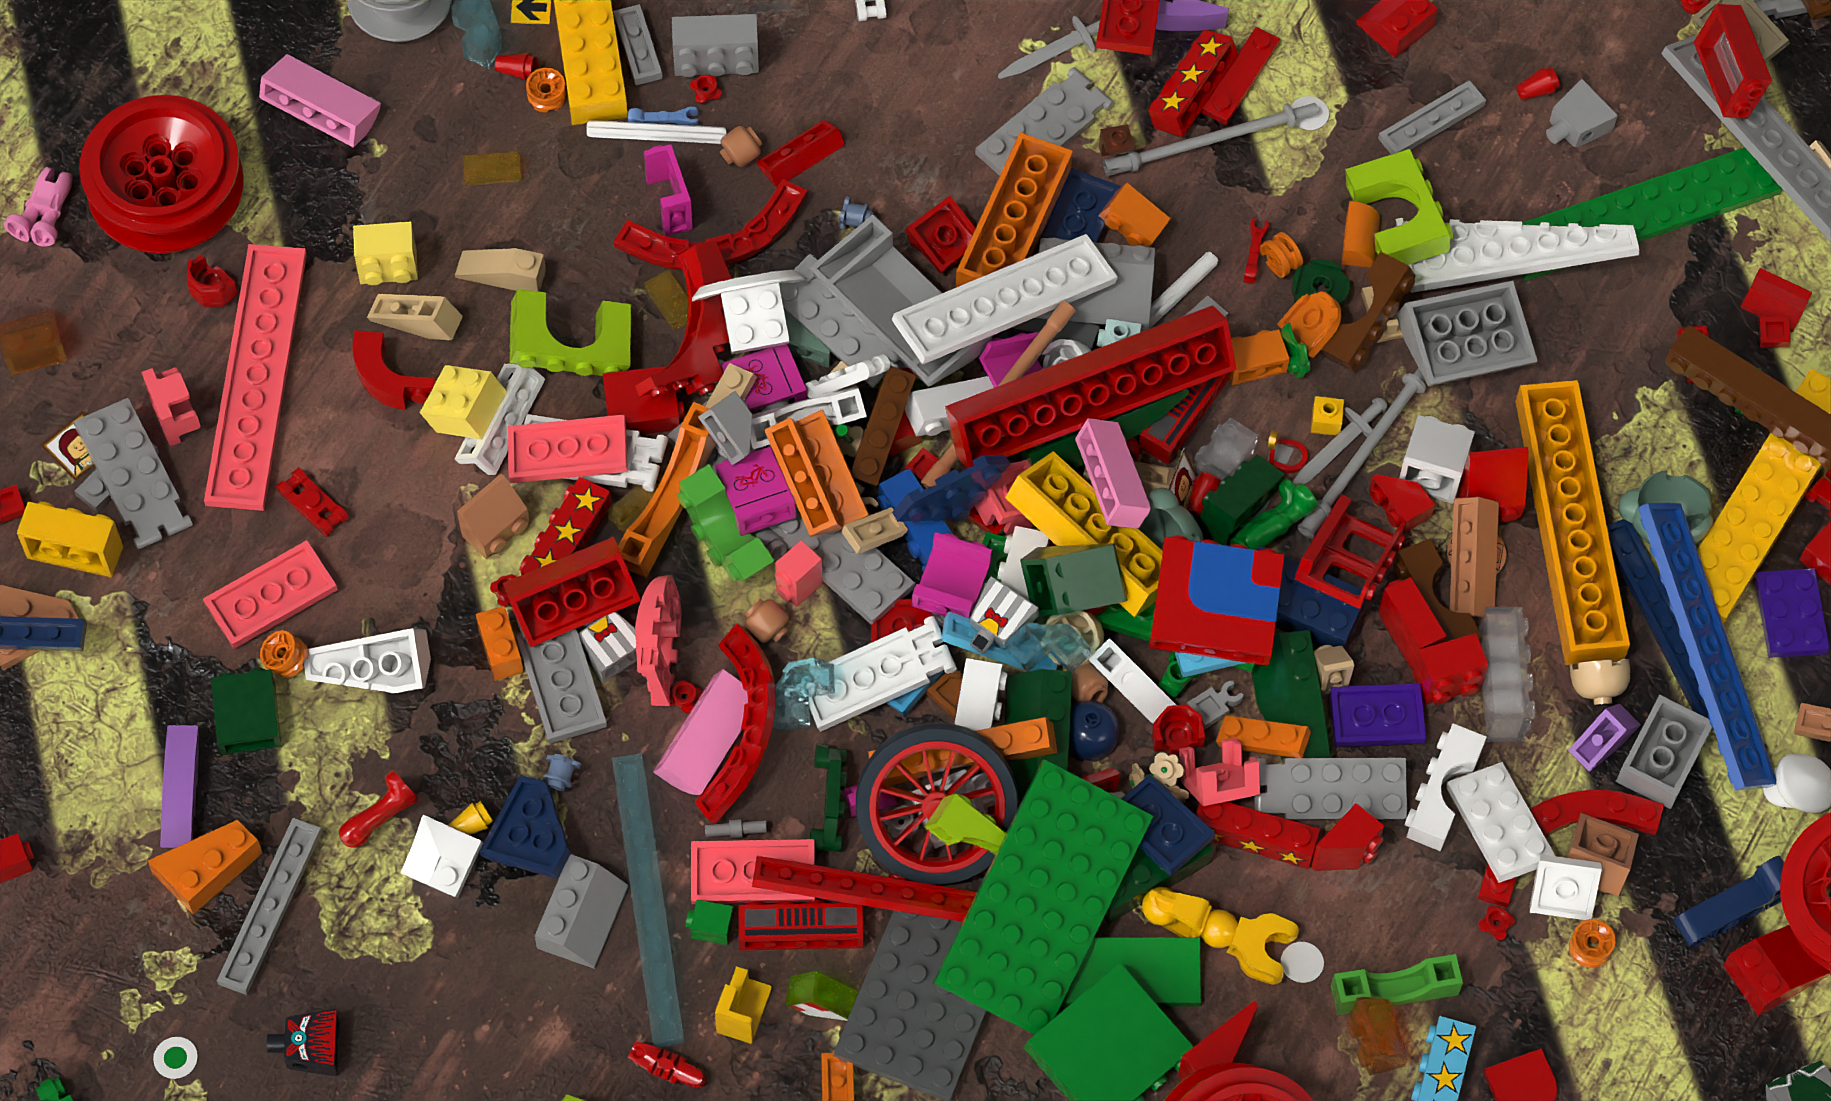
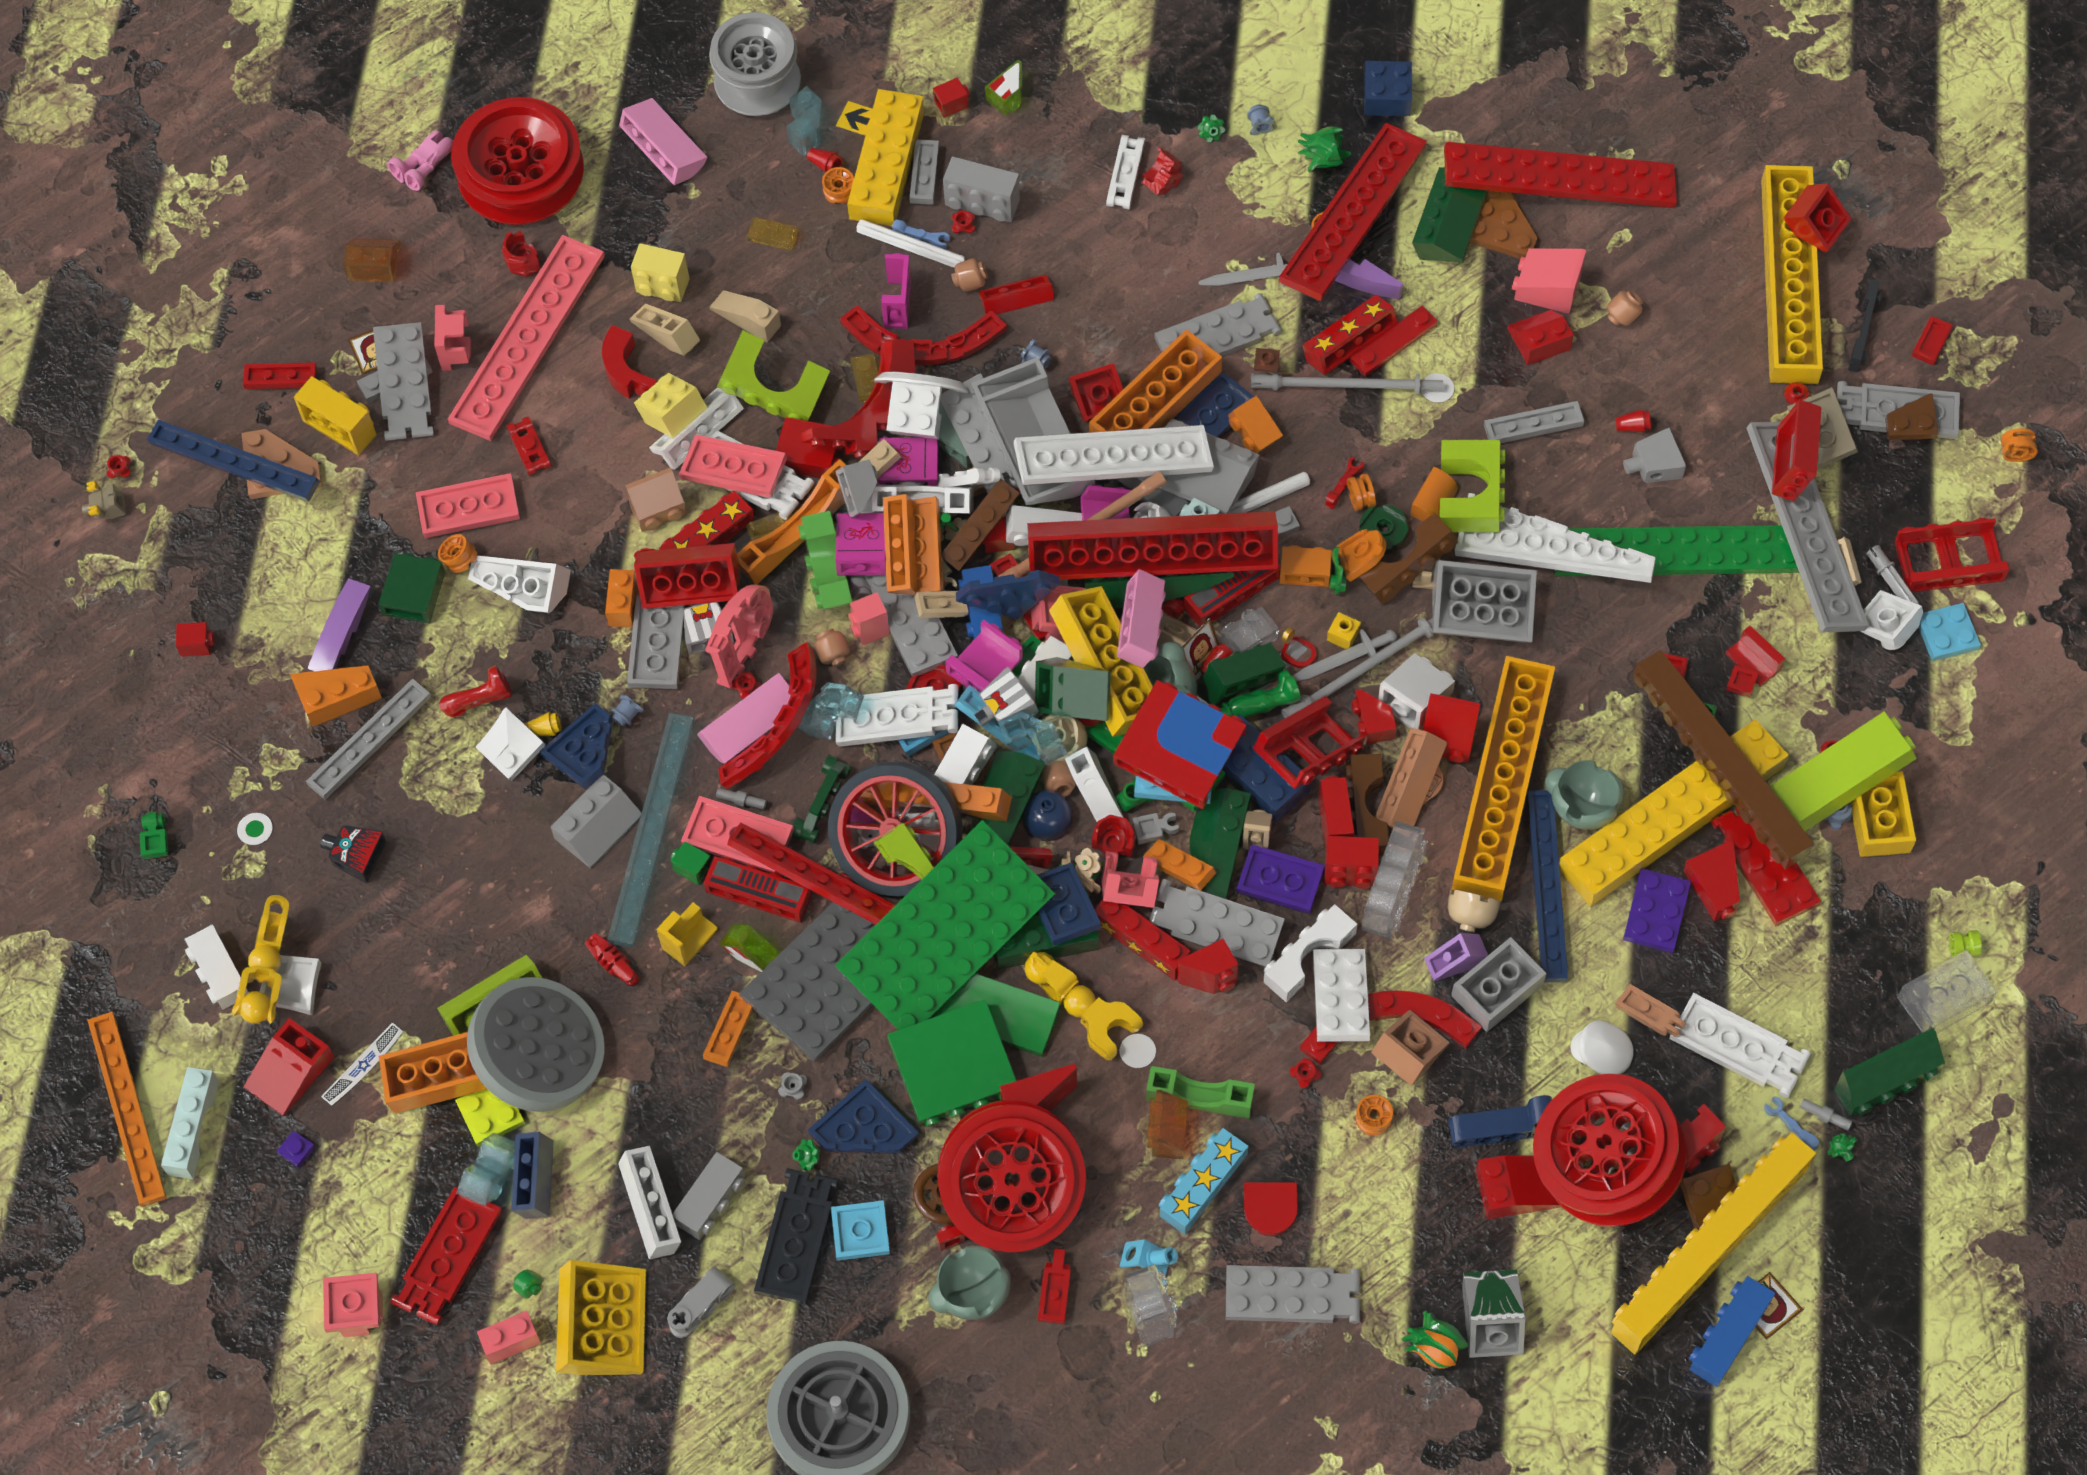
camera: 25 degrees right, 0 degrees up
white plate [1530,854,1602,920] -> none
blue plate [1638,503,1777,791] -> none

